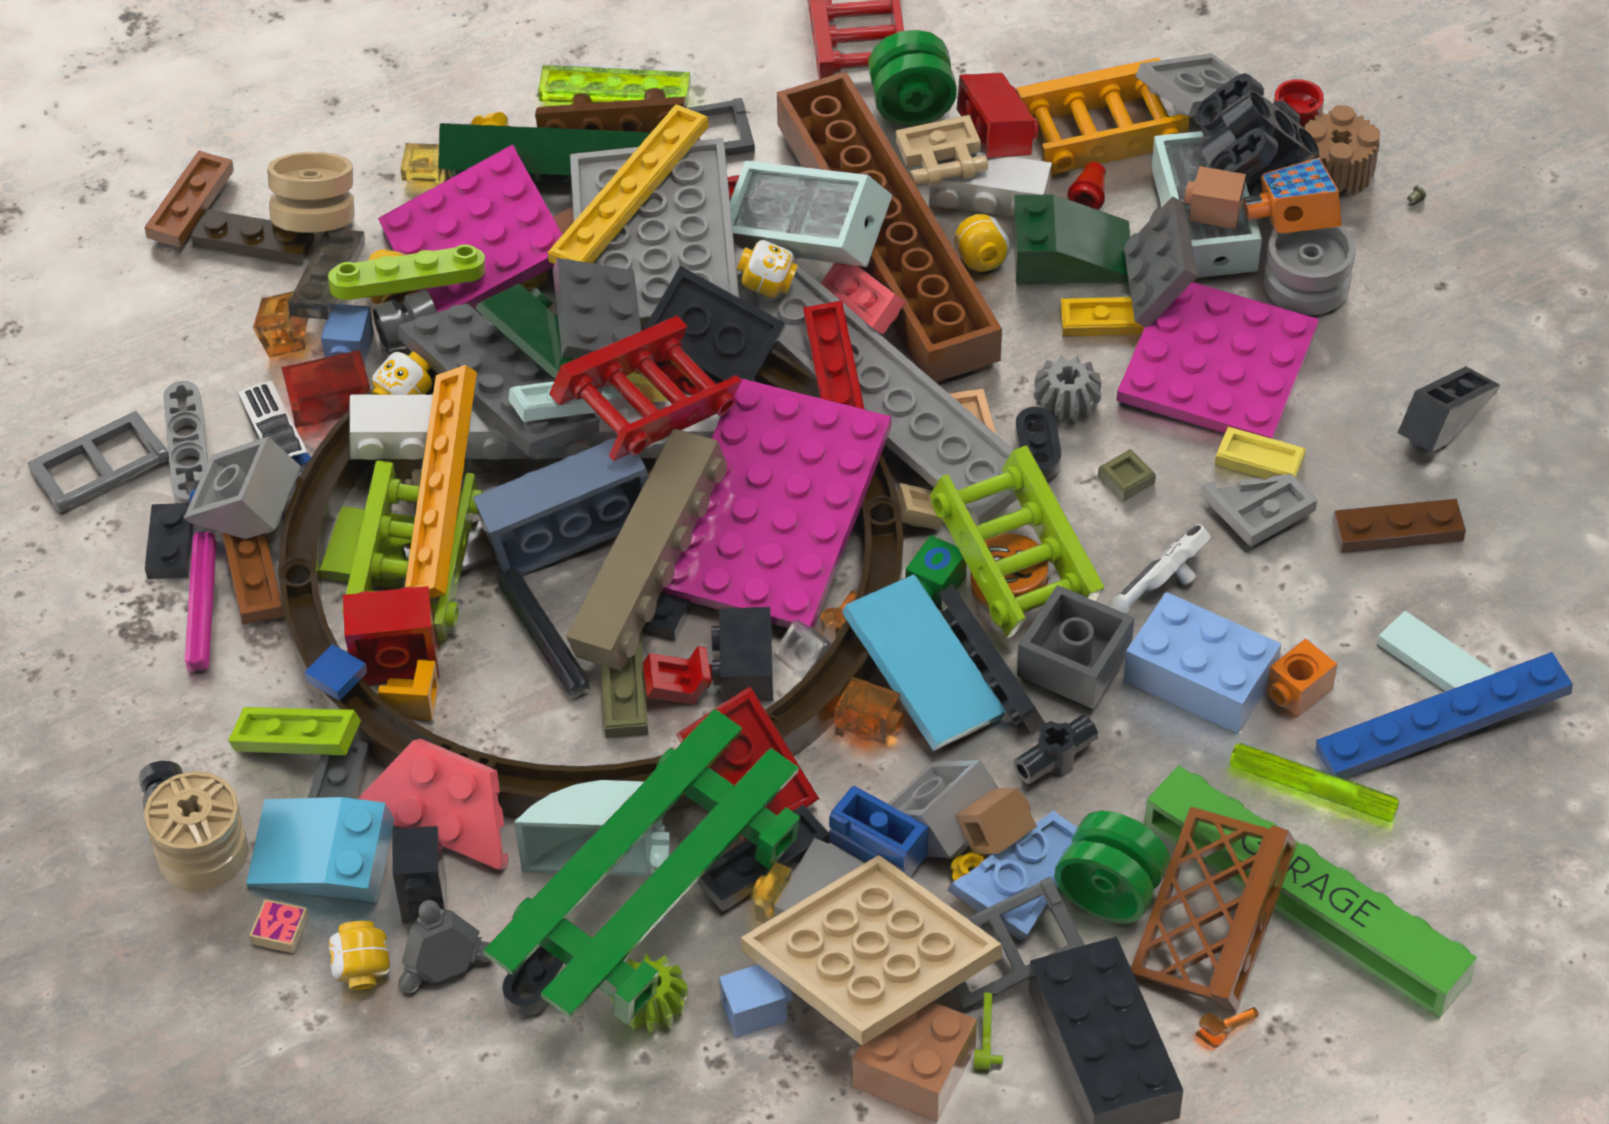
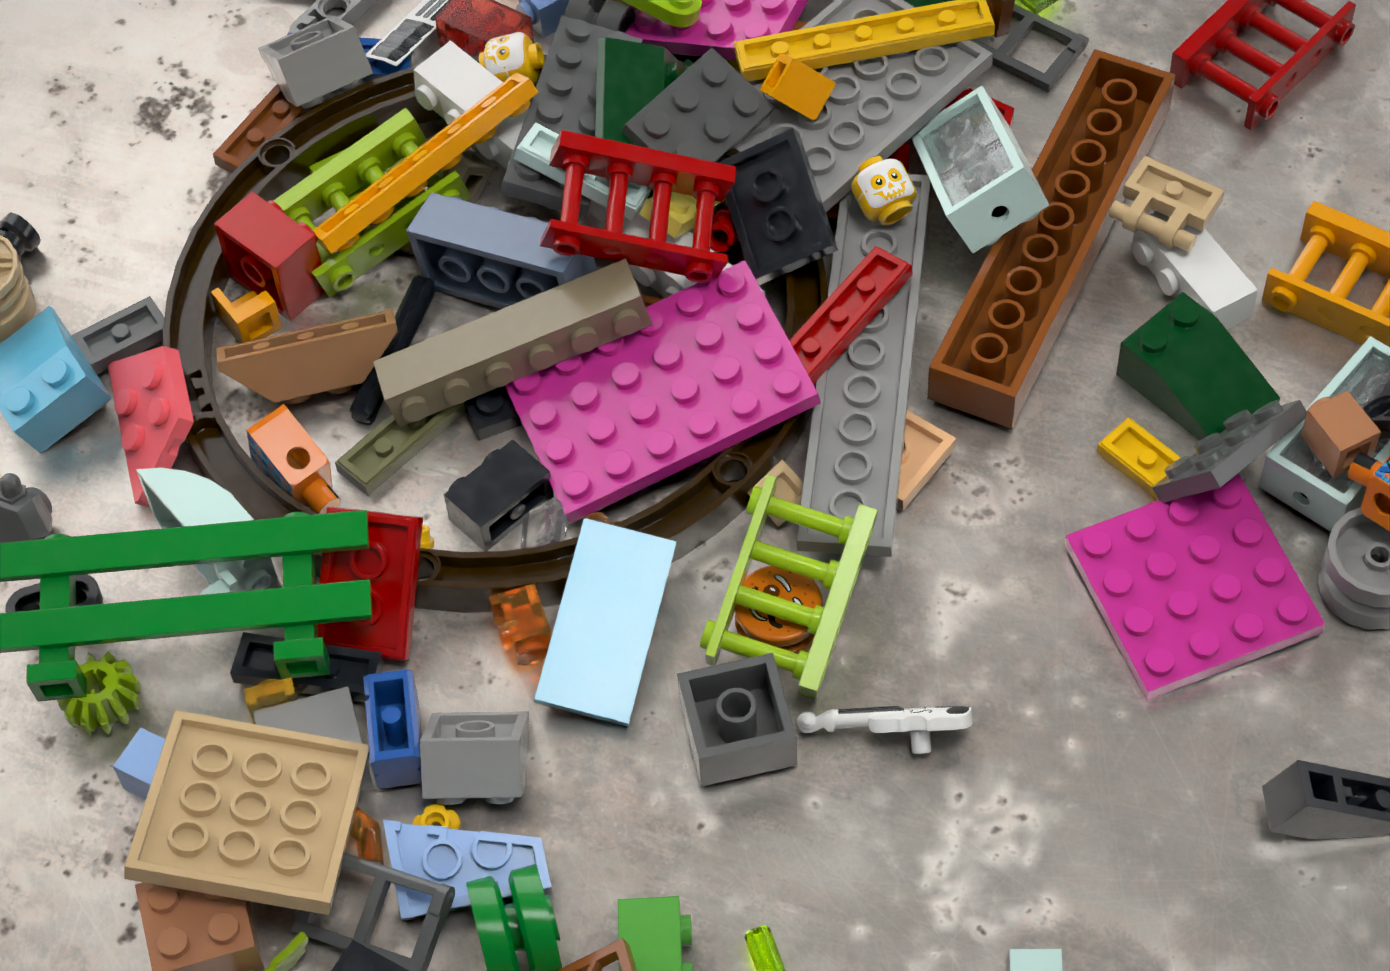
camera: 50 degrees right, 5 degrees up
black plate [145,503,194,579] -> none
dark pink axle [184,531,217,672] -> none
lime plate [228,707,361,755] -> none
blue tile [304,644,367,701] -> none
black brick [392,826,447,924] -> none
red bracket [643,646,712,705] -> none
coral plate [821,263,906,334] -> none
green wheel [868,30,957,127] -> none
green brick [905,535,967,611] -> none
black plate [939,585,1046,734] -> none
yellow head [954,214,1010,272] -> none
medium nougat brick [955,788,1037,854] -> none
red brick [956,73,1038,158] -> none
black axle [1014,715,1098,784] -> none
black plate [1015,407,1062,479] -> none
light grey gear [1034,355,1102,423] -> none
red cone [1067,162,1106,210] -> none
olive tile [1098,449,1156,502] -> none
light blue brick [1123,592,1281,734] -> none
light grey wing [1201,474,1317,547] -> none
light yellow tile [1215,427,1306,479] -> none
orange brick [1266,638,1338,717] -> none
reddish brown plate [1333,499,1466,553] -> none
none -> medium nougat wedge [216,309,398,404]
none -> orange torso [246,404,341,514]
none -> light orange panel [759,52,836,120]

